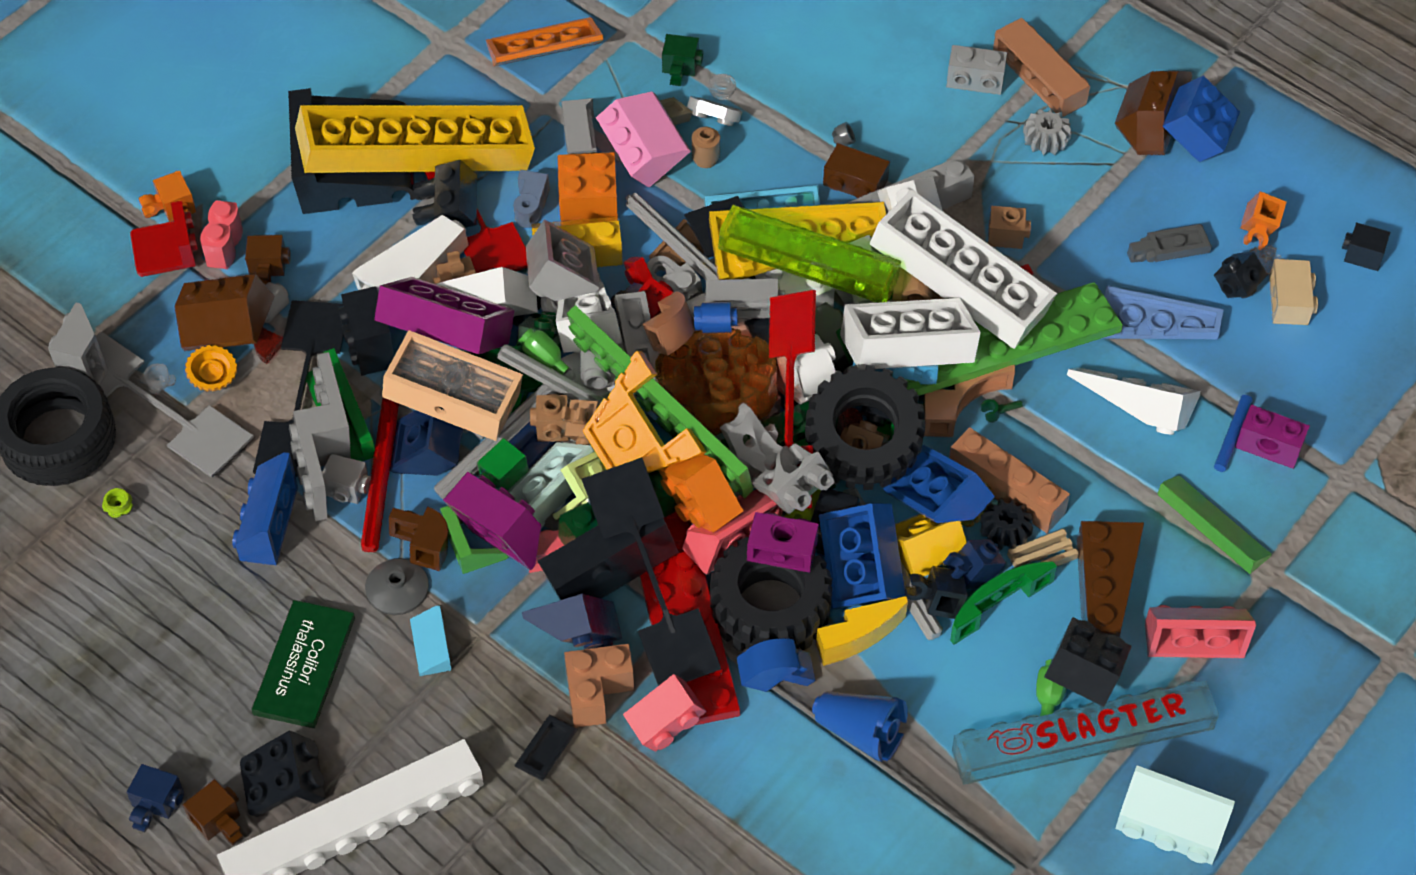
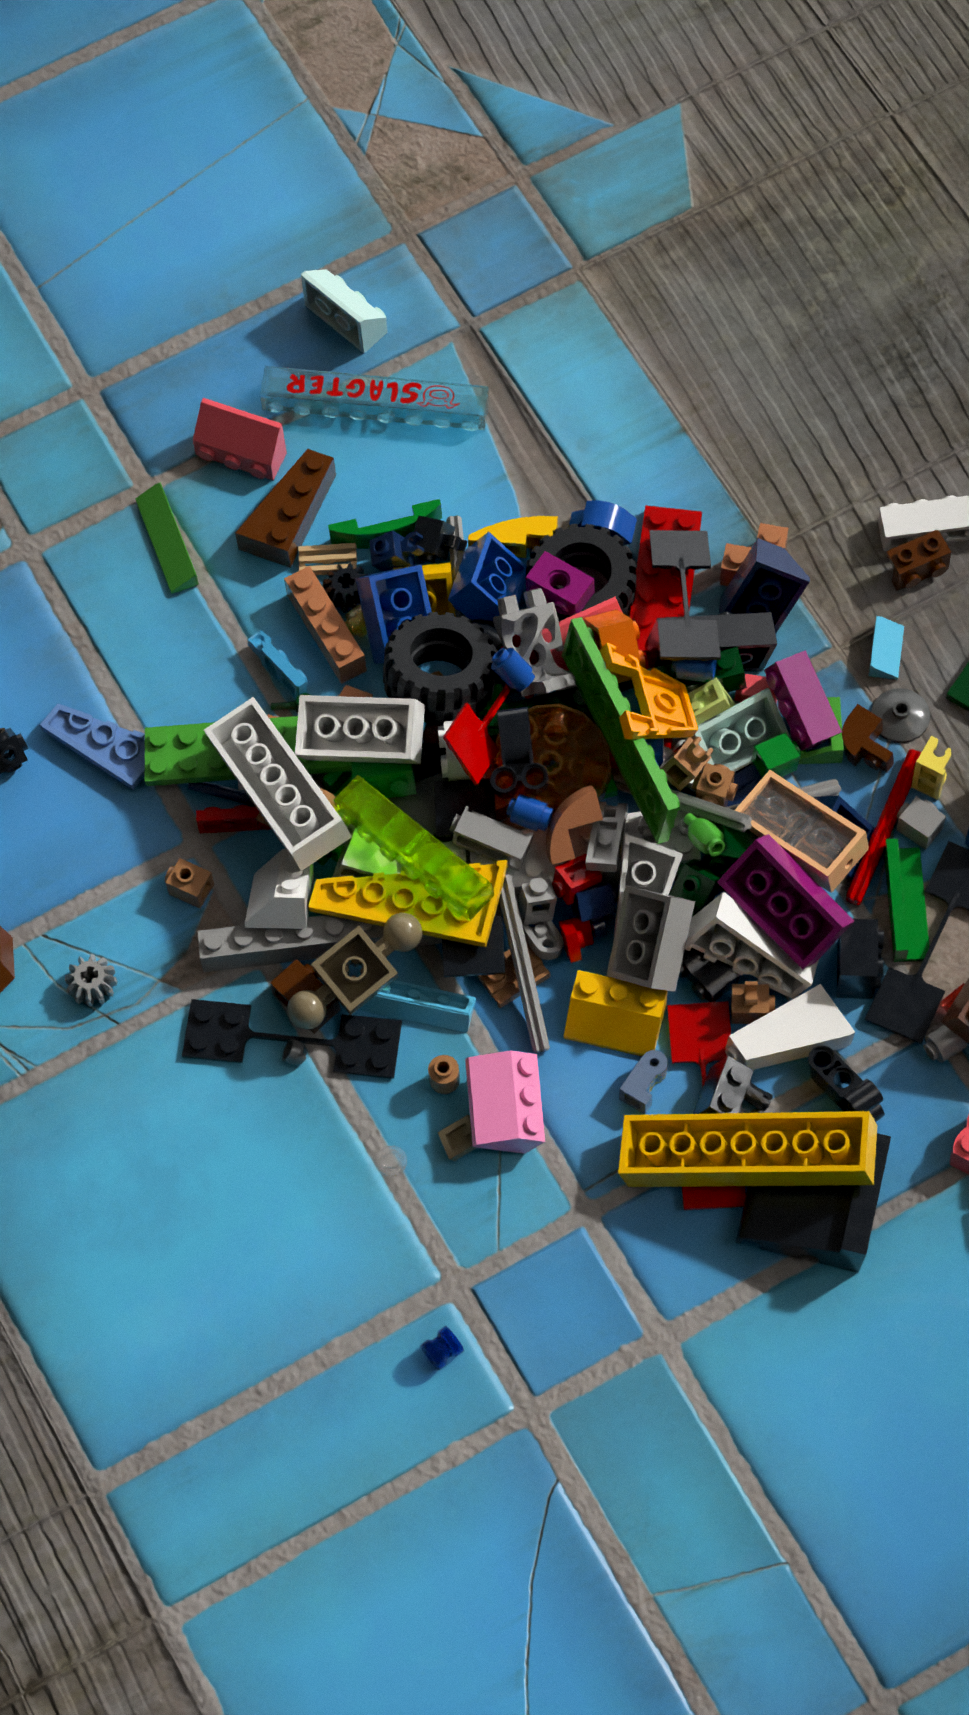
camera: 155 degrees left, 10 degrees up
reddish brown brick [245,235,291,285] -> none
light grey bracket [289,352,351,521] -> none
orange slope [486,17,603,66] -> none
black tile [515,714,578,781] -> none
orange brick [558,152,618,221] -> none
light grey window [561,98,597,154] -> none
coral brick [623,674,706,752] -> none
dark green brick [662,34,704,86] -> none
light grey plate [687,96,743,126] -> none
blue cone [812,691,908,762] -> none
light grey brick [946,45,1007,95] -> none
nougat brick [993,17,1090,117] -> none
bright green plant [1036,659,1067,720] -> none
black brick [1044,617,1131,707] -> none
white wedge [1067,367,1201,435] -> none
dark grey hinge [1127,224,1212,263] -> none
blue bar [1214,395,1253,472] -> none
magenta brick [1235,405,1310,469] -> none
none -> black hinge [182,999,402,1079]
none -> dark azure hinge [247,630,308,700]
none -> dark tan brick [287,913,422,1029]
none -> black piece [490,707,549,799]
none -> blue brick [491,648,535,692]
none -> black piece [808,1046,885,1122]
none -> reddish brown bracket [887,530,952,591]
none -> light yellow hinge [911,736,951,800]

